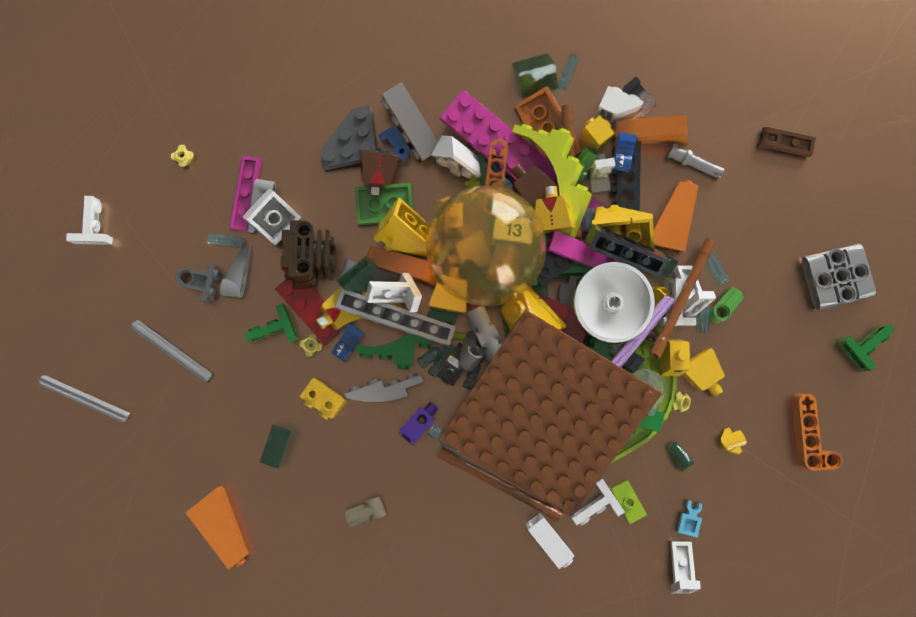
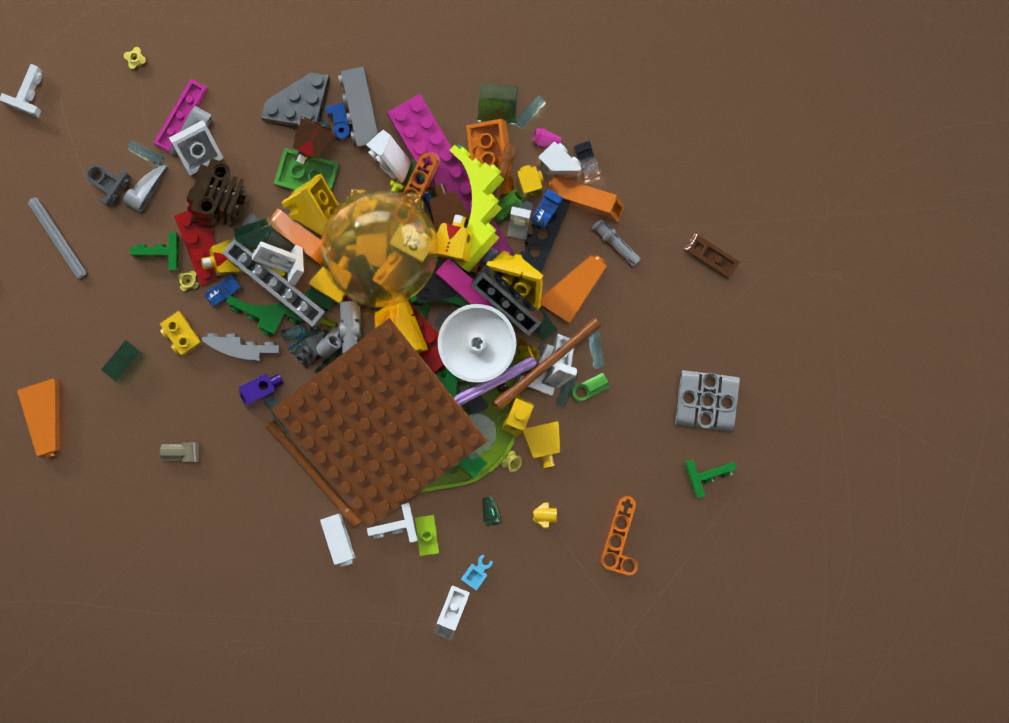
camera: 20 degrees right, 0 degrees up
none -> dark pink cone [532,128,561,147]

